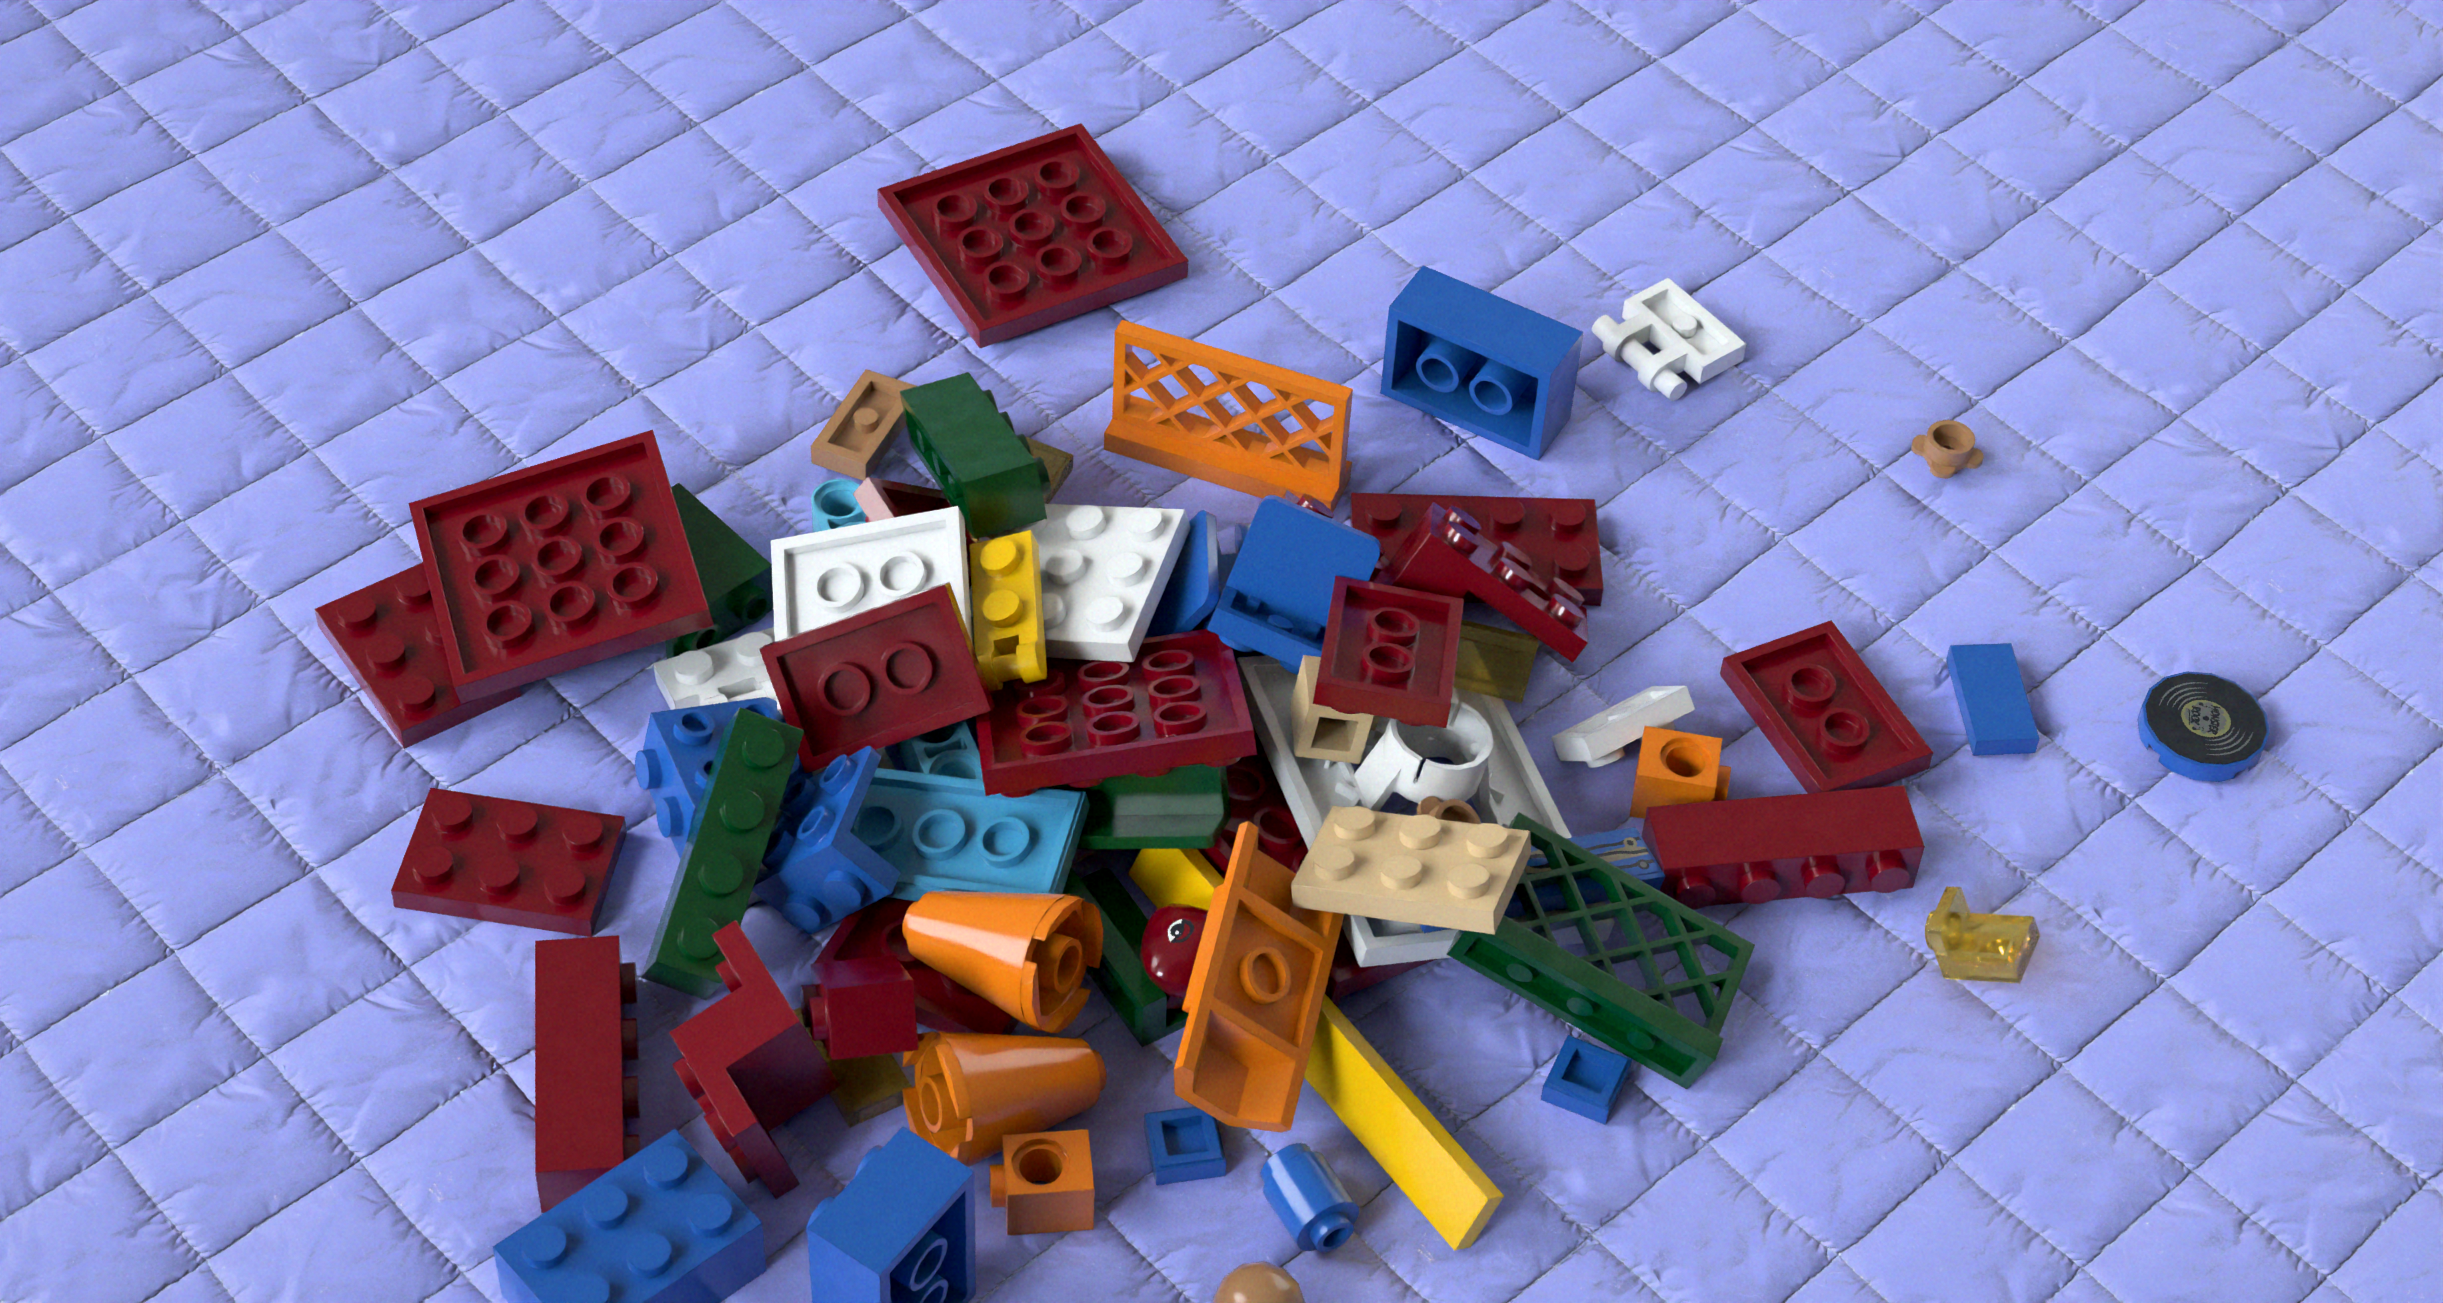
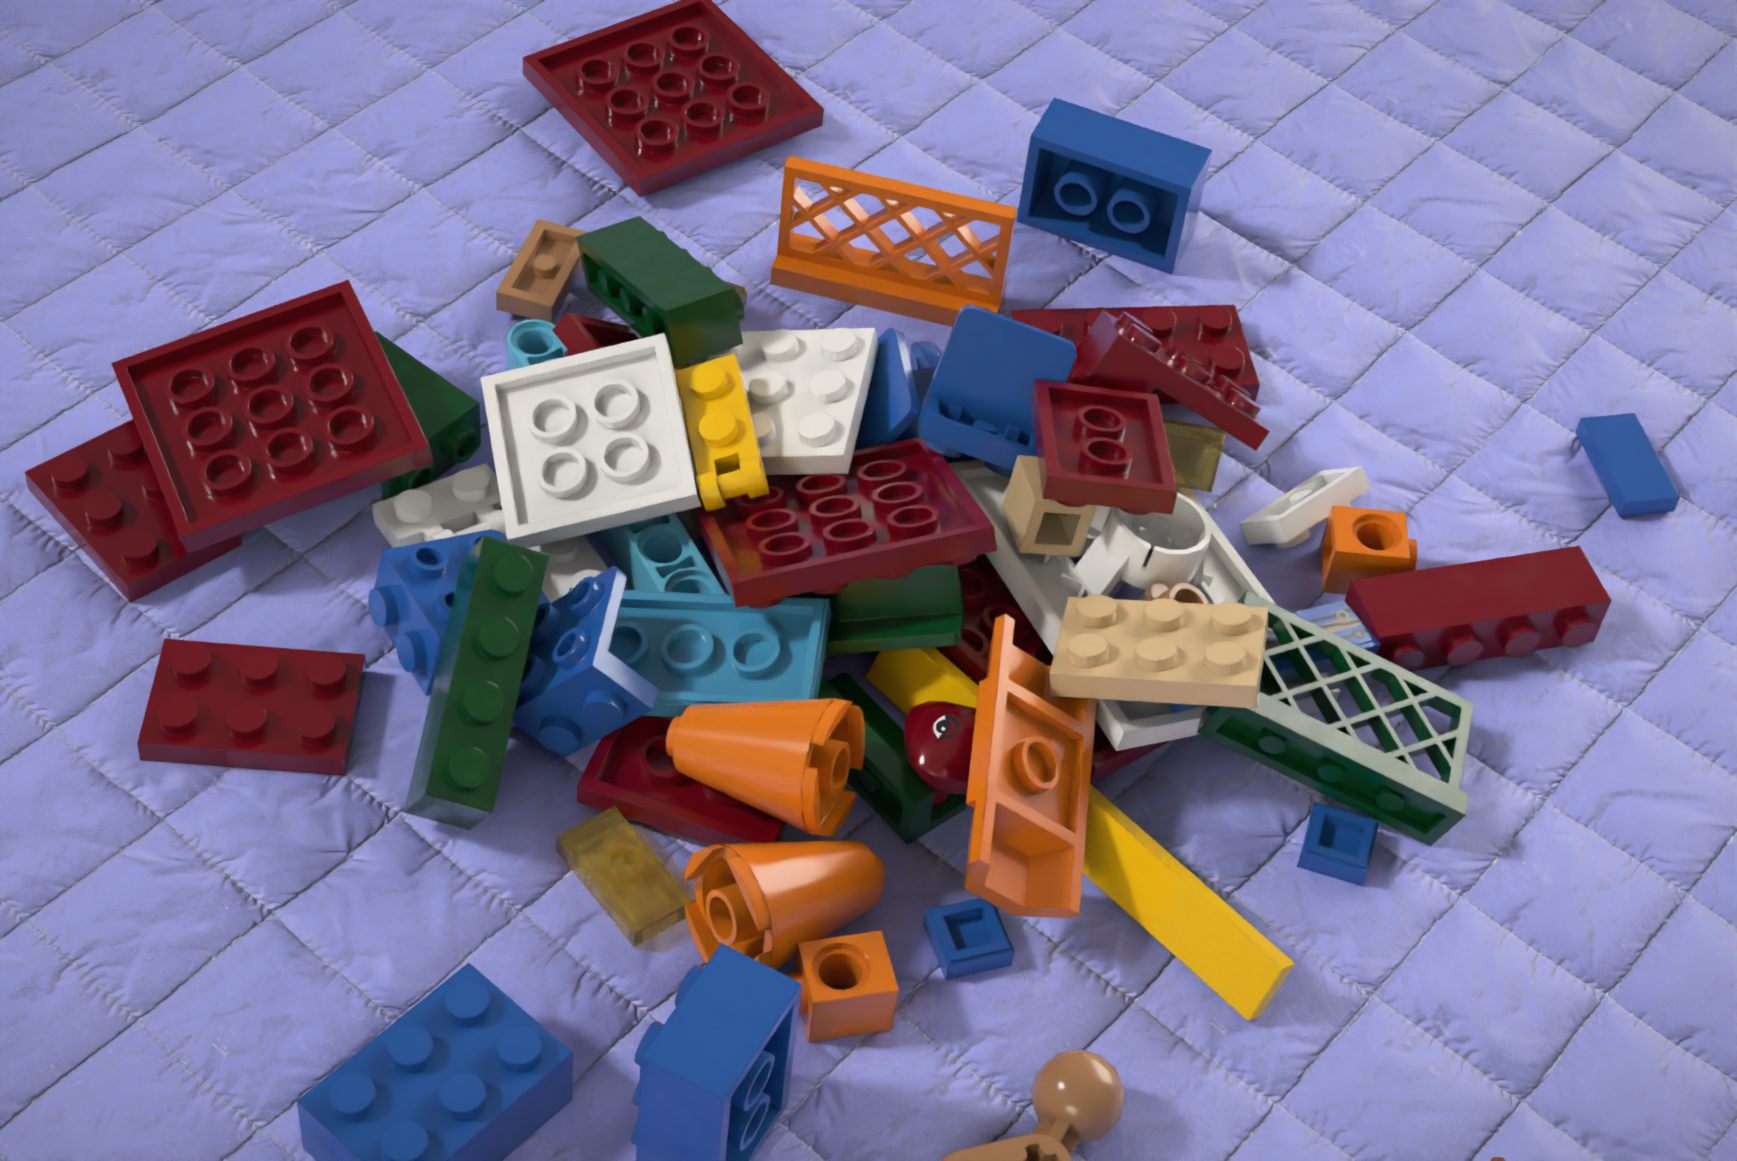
camera: 10 degrees left, 0 degrees up
dark red brick [535,935,641,1213] -> none
dark red bracket [669,920,841,1199] -> none
dark red plate [759,581,995,774] -> none
dark red brick [800,955,919,1060] -> none
blue brick [1260,1143,1359,1252] -> none
white plate [1592,278,1746,401] -> none
dark red plate [1720,620,1933,793] -> none
medium nougat plate [1911,420,1984,479] -> none
clear yellow bracket [1925,886,2040,984] -> none

